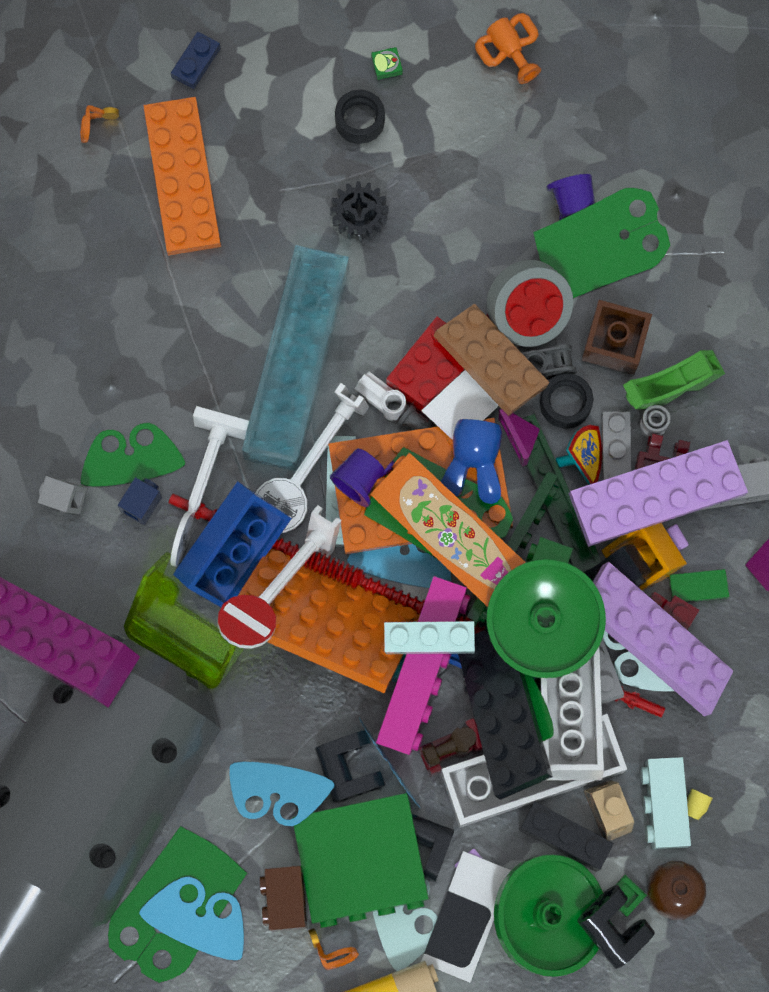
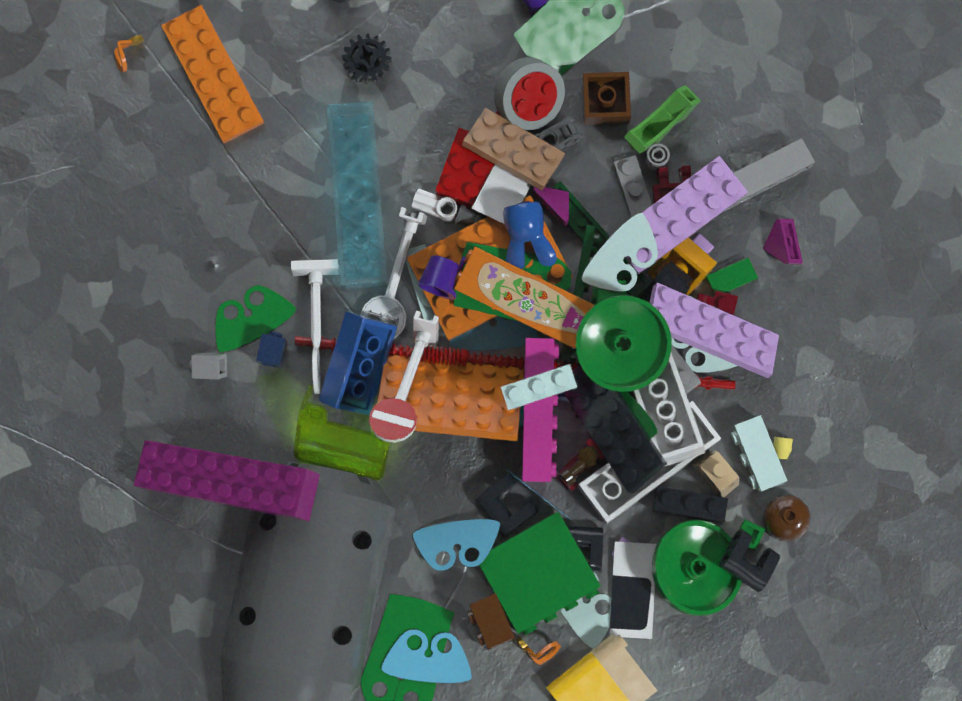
camera: 15 degrees left, 5 degrees up
black tyre [540,373,594,429] -> none
shield [556,425,602,485] -> none
none -> light aqua piece [582,213,658,291]

